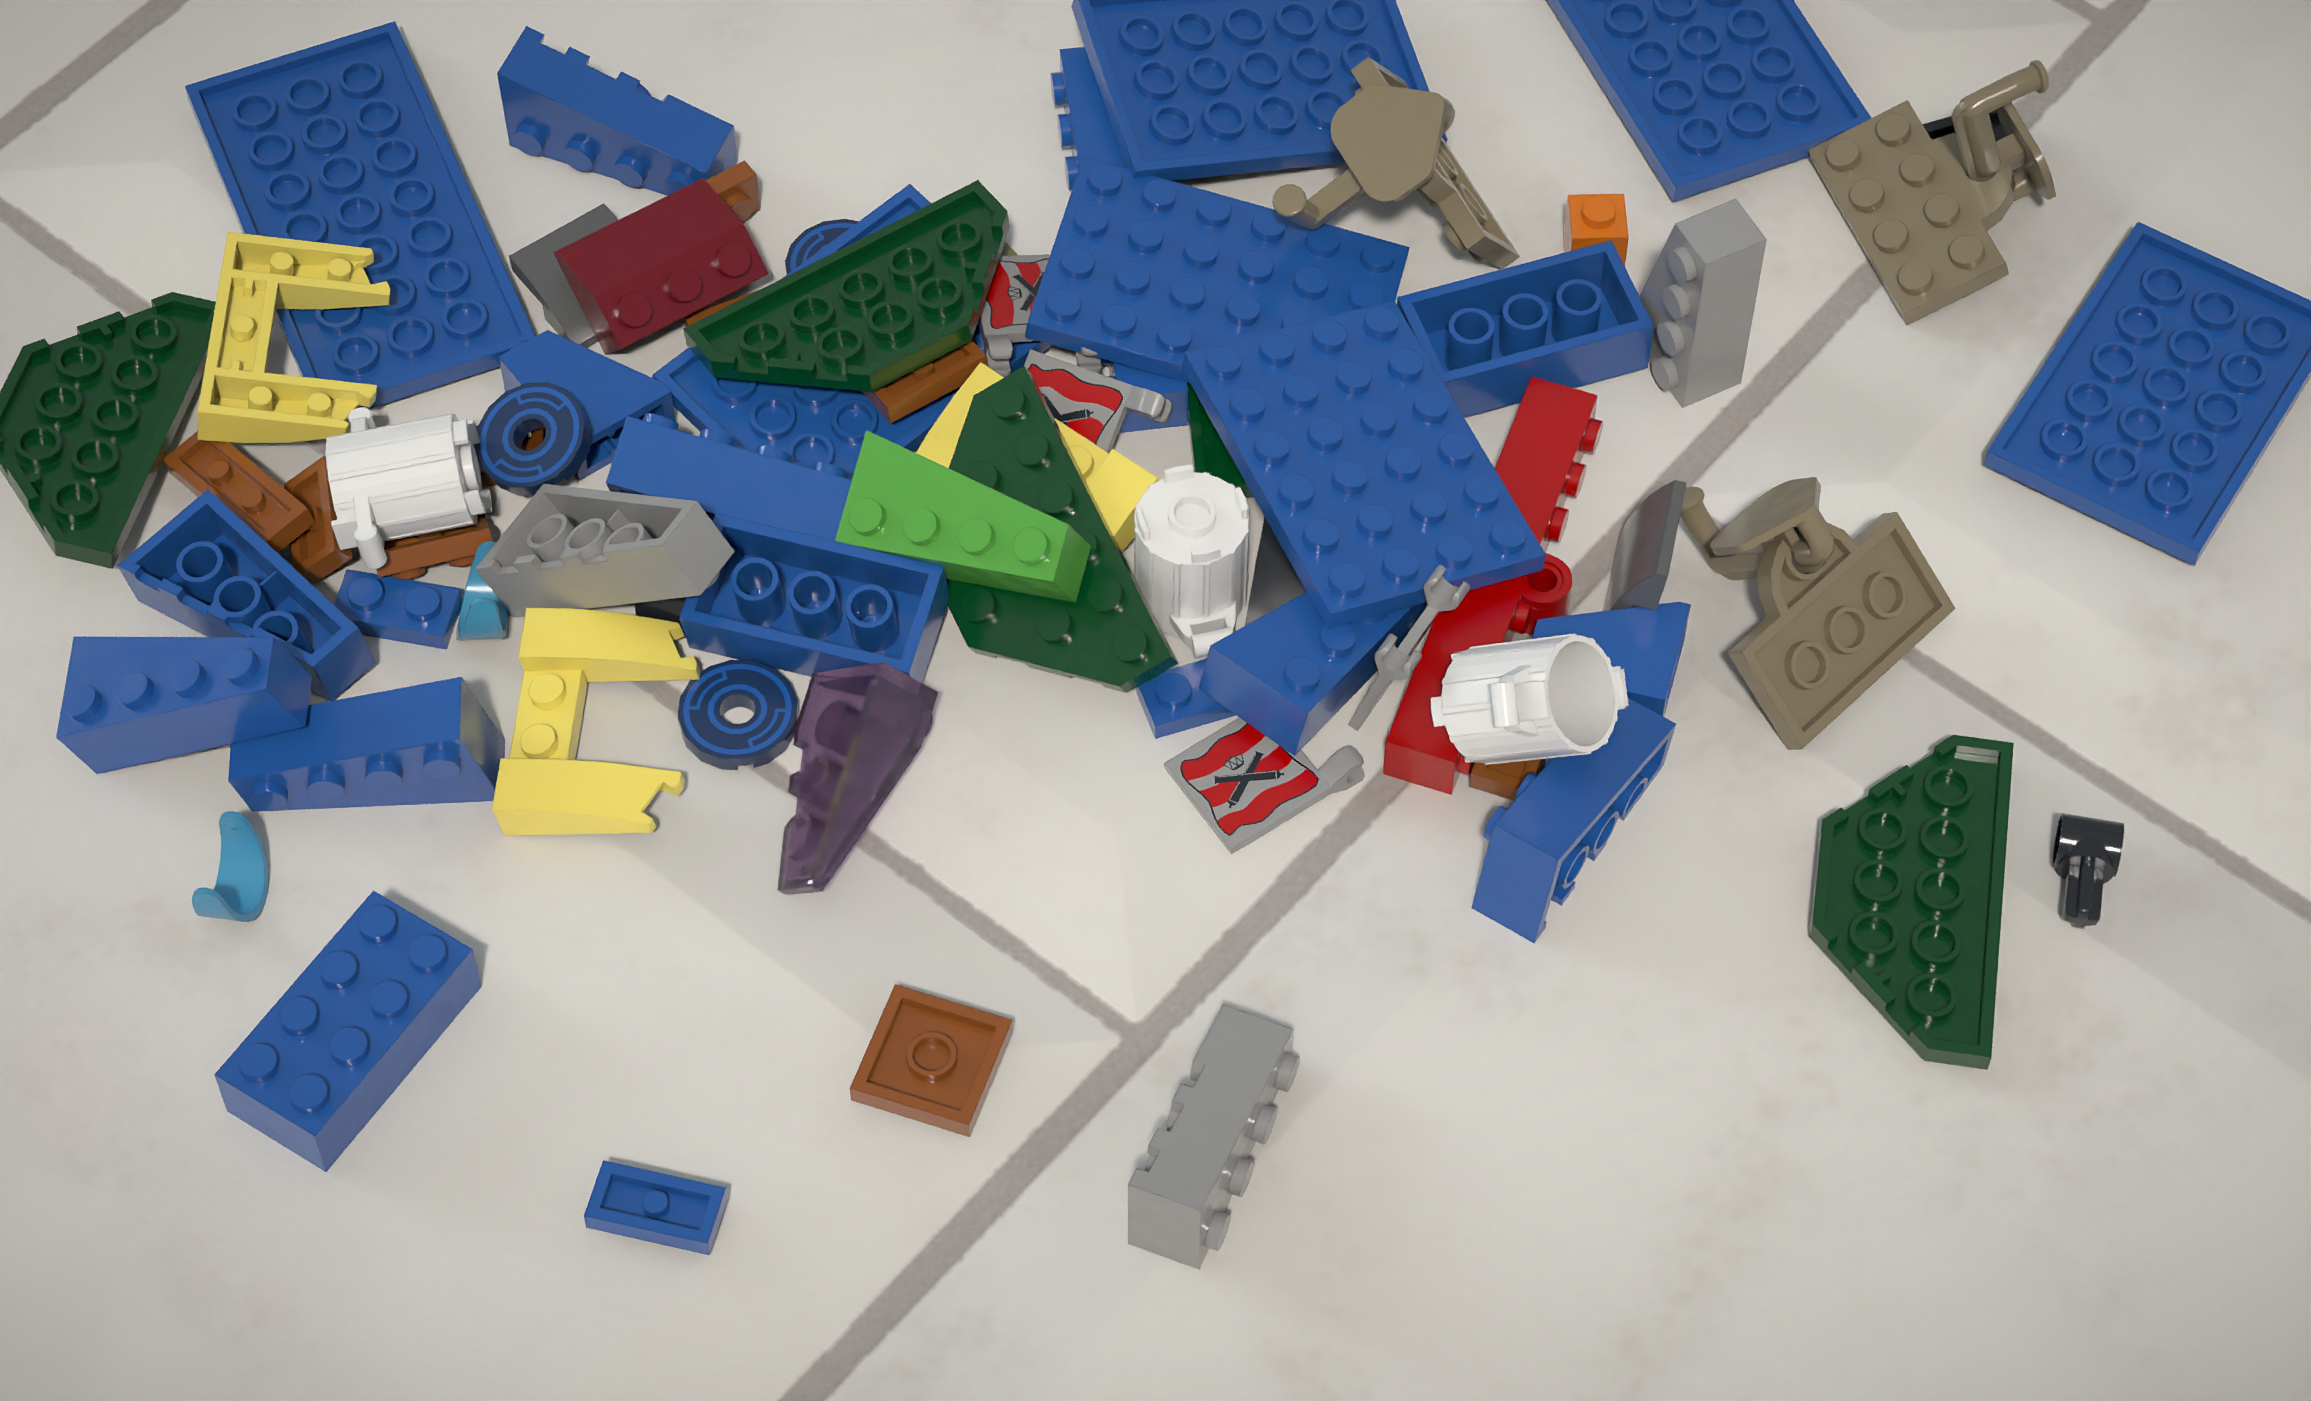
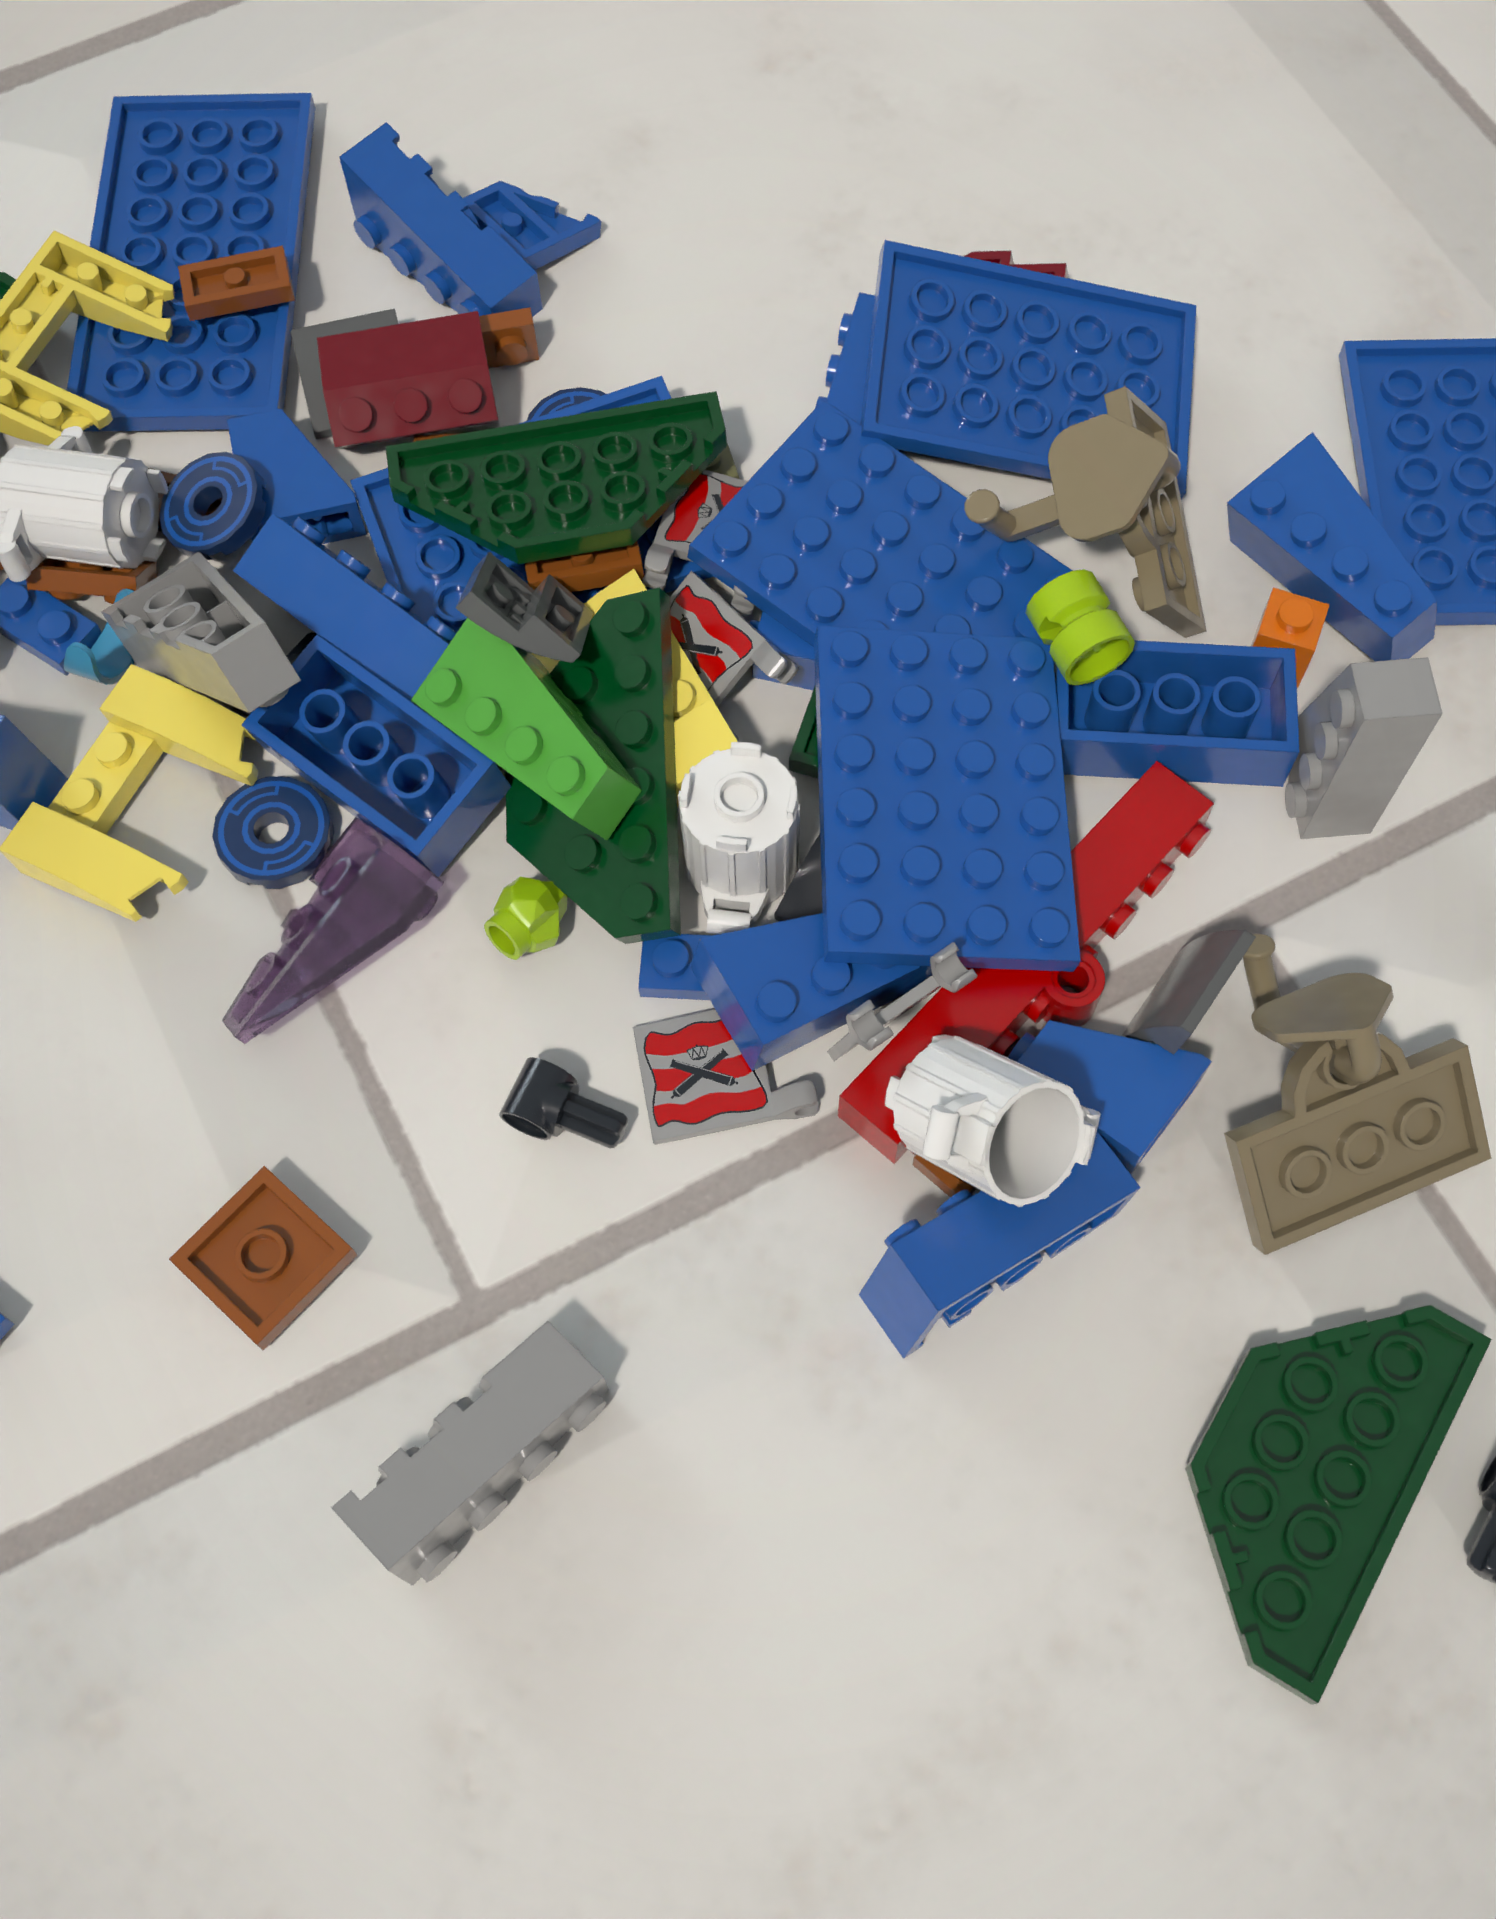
camera: 25 degrees right, 10 degrees up
none -> dark orange plate [178,245,295,321]
none -> dark grey slope [456,551,594,663]
none -> blue wing [463,181,601,270]
none -> lime rock [484,876,568,960]
none -> black axle [499,1057,628,1149]
none -> lime wheel [1026,569,1135,685]
none -> blue wedge [1227,432,1438,661]

